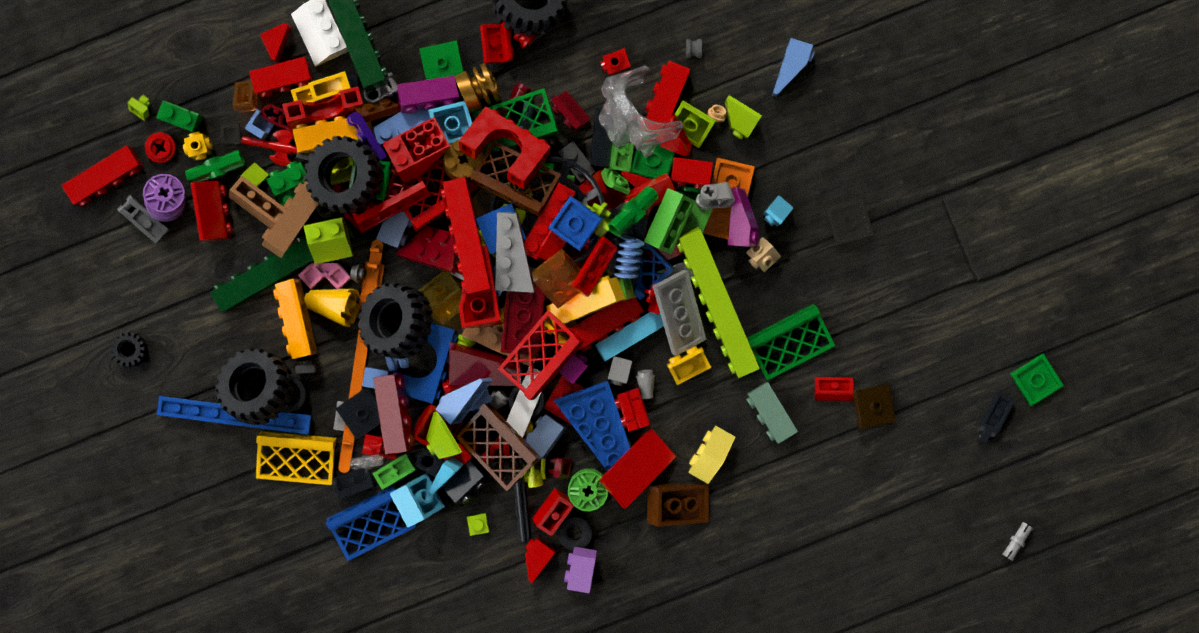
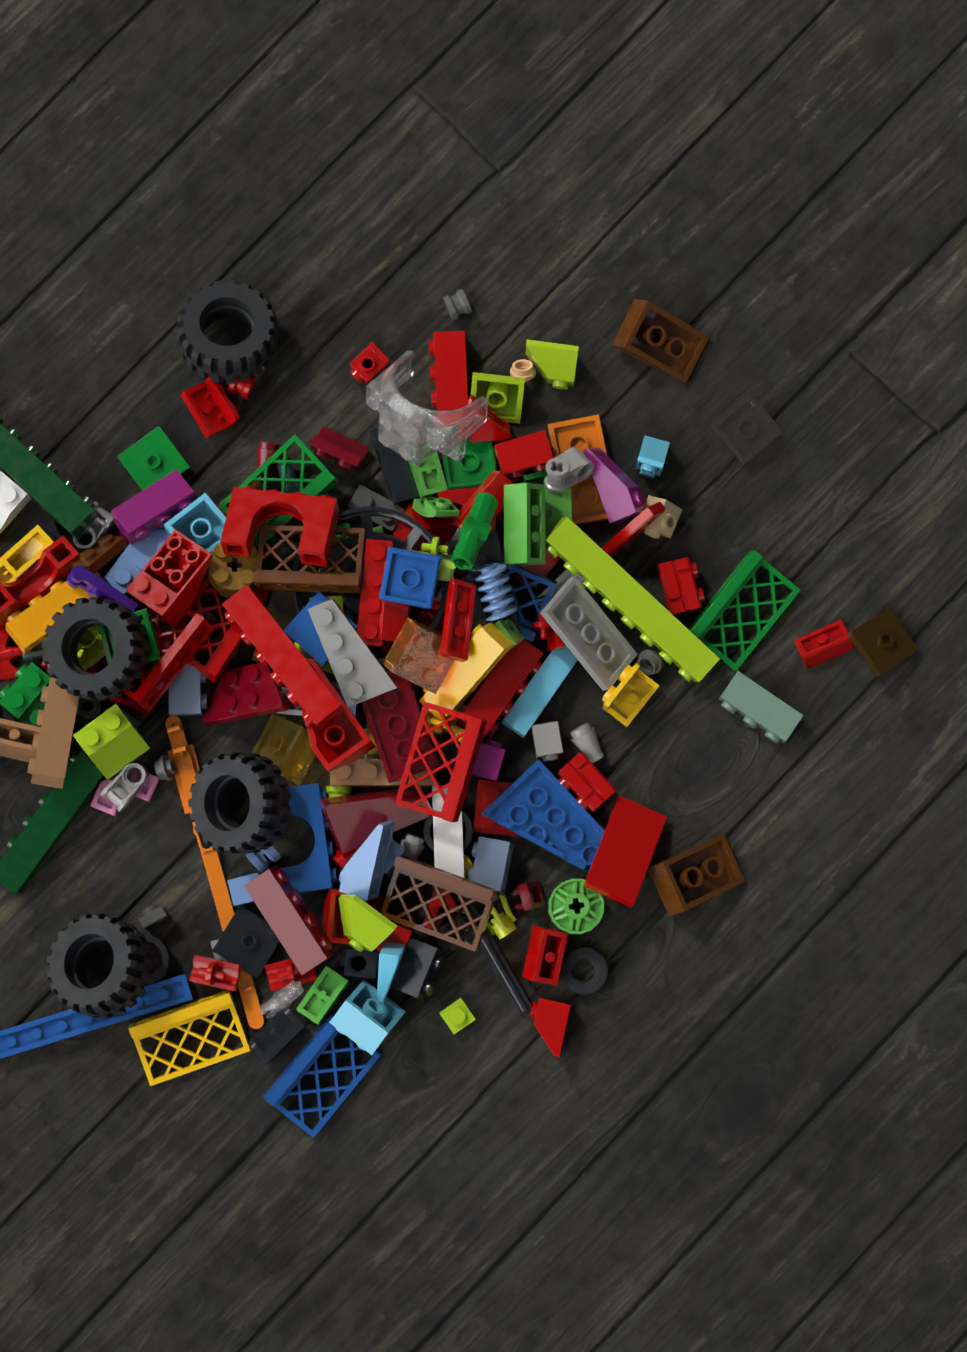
camera: 25 degrees left, 5 degrees down
light orange slope [273,279,318,359] -> none
yellow cone [304,289,360,327] -> none
pearl gold wheel [454,63,500,113] -> none
medium lavender brick [564,547,597,593] -> none
light yellow brick [688,426,735,484] -> none
medium blue slope [772,38,815,97] -> none
none -> light grey piece [100,763,149,812]
none -> red hips [189,955,241,991]
none -> red tile [601,502,666,557]
none -> reddish brown slope [612,299,709,383]
none -> dark grey plate [637,649,663,675]
none -> red brick [657,557,705,617]

